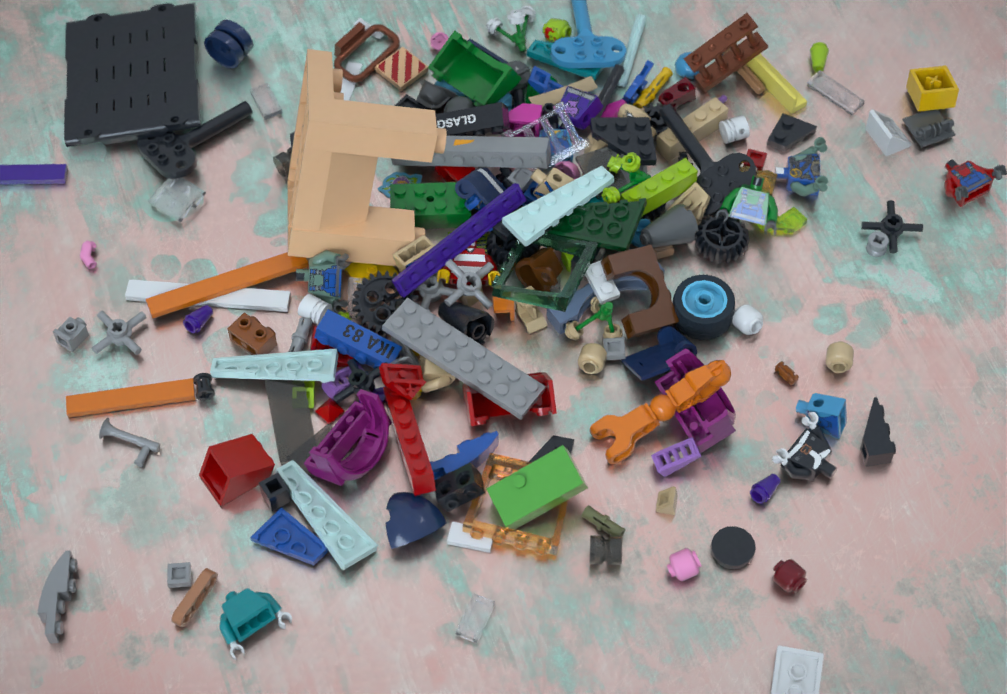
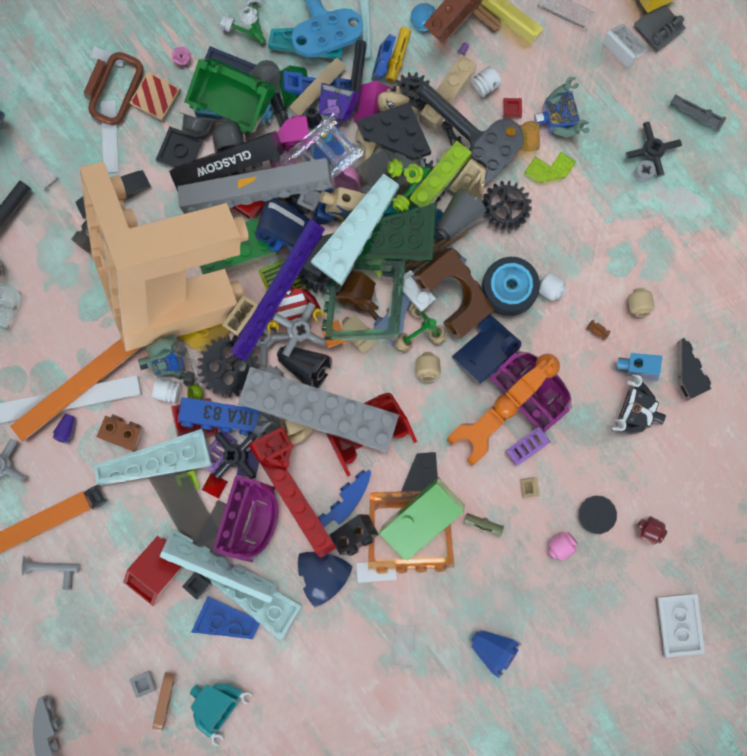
camera: 20 degrees left, 25 degrees up
light grey pin [288,317,312,352] -> none
lime head [543,18,572,43] -> none
clear smoke wheel [590,535,622,565] -> none
light grey plate [603,337,625,360] -> none
dark red leg [658,77,696,110] -> none
torso [715,175,778,235] -> none
dark purple cone [750,474,781,504] -> none
black wing [767,113,817,152] -> none
torso [944,159,1007,207] -> none
none -> light aqua wing [160,529,276,603]
none -> blue cone [471,630,522,678]
none -> dark grey pin [670,94,727,132]

